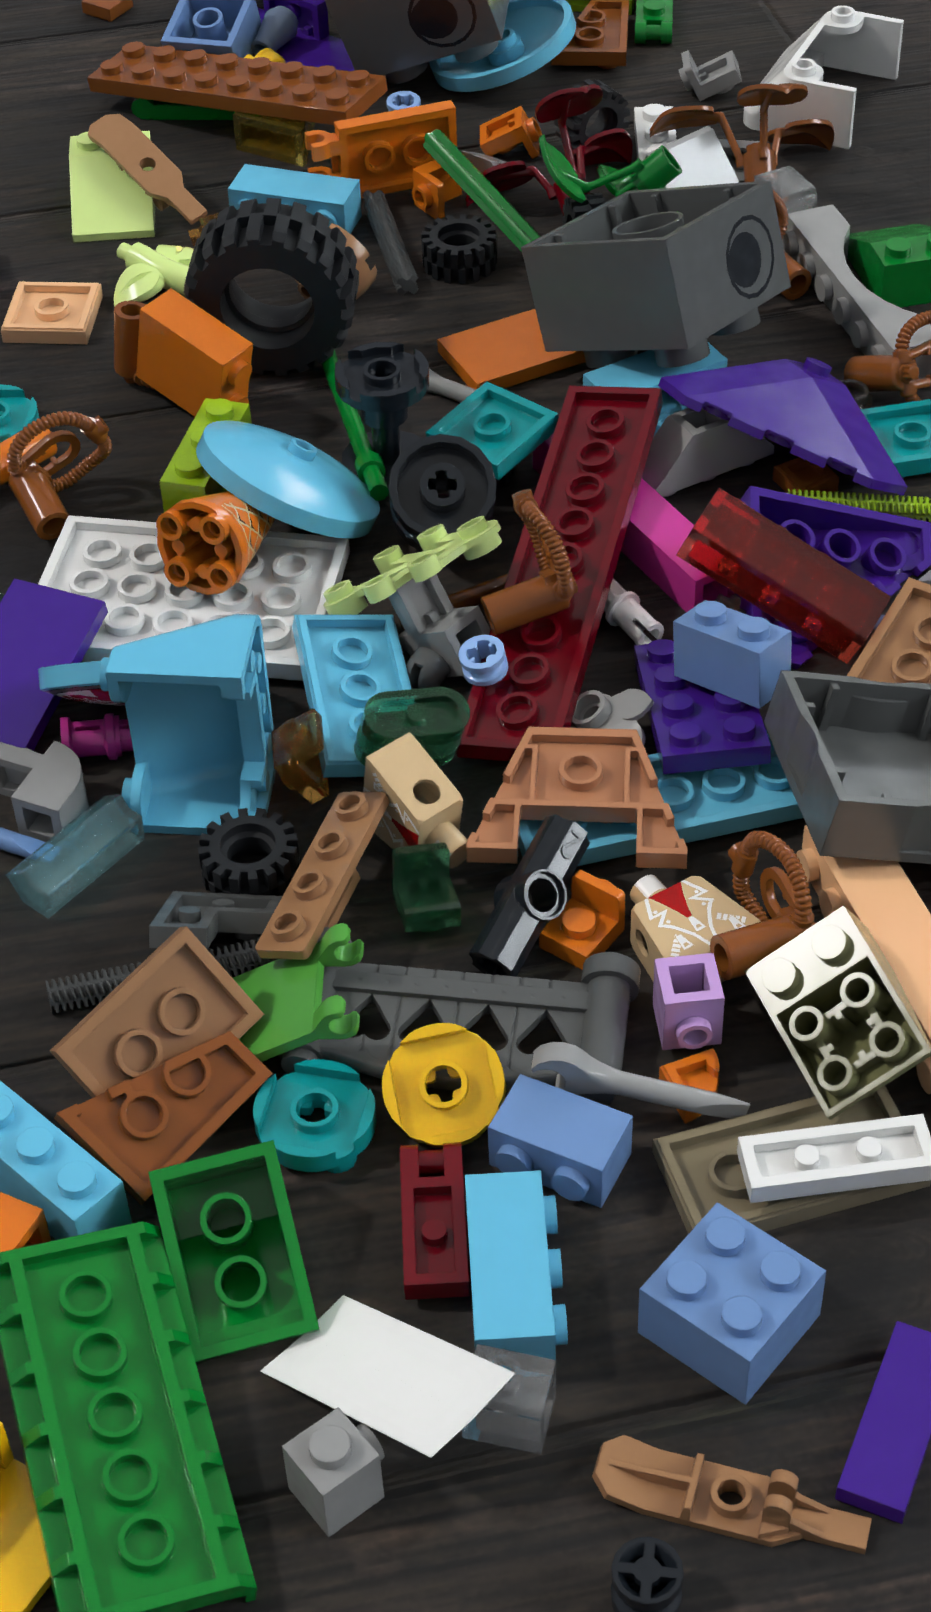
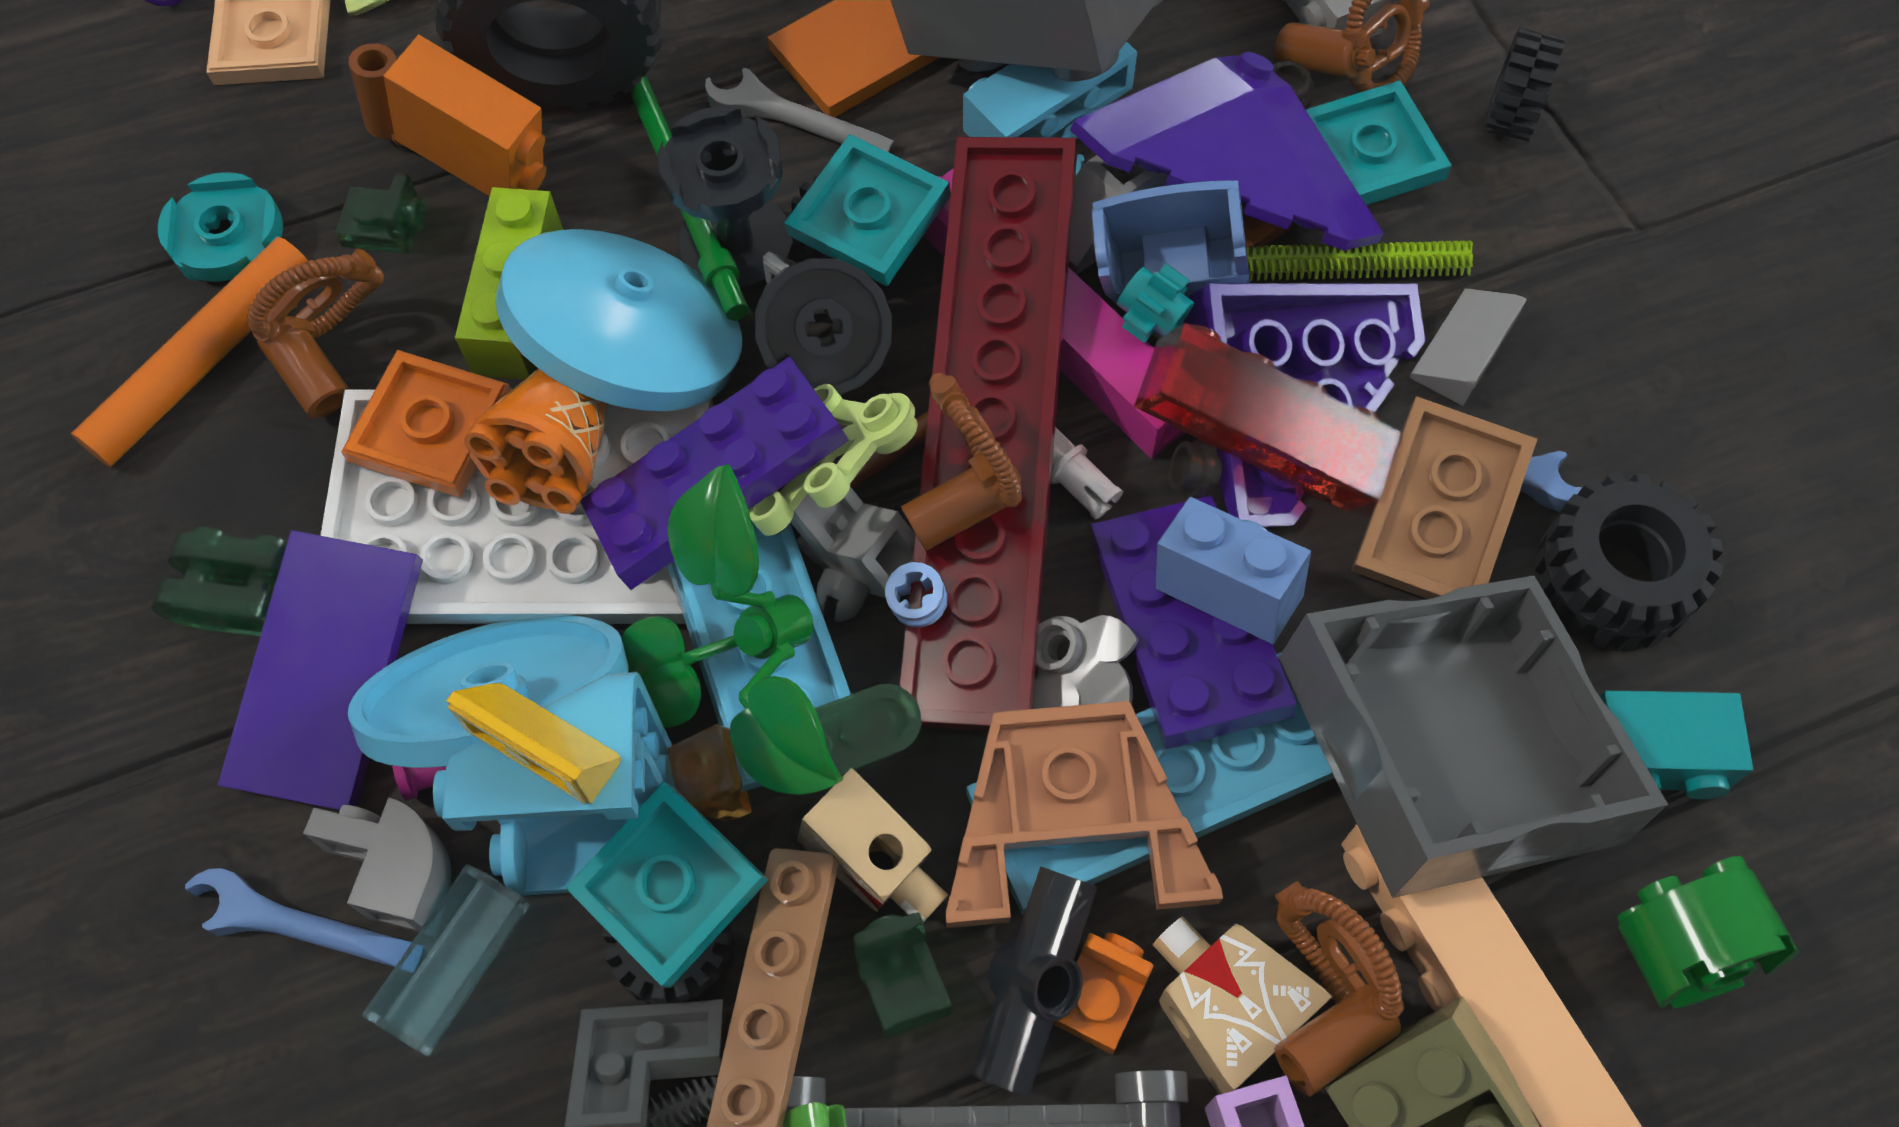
camera: 10 degrees left, 20 degrees up
none -> clear green bracket [335,173,426,254]
none -> orange tile [341,350,511,498]
none -> yellow slope [446,683,621,804]
none -> teal plate [565,782,768,988]
none -> dark purple plate [580,357,850,590]
none -> green plant [621,464,843,795]
none -> medium blue piece [1092,181,1250,313]
none -> teal gear [1117,263,1195,344]

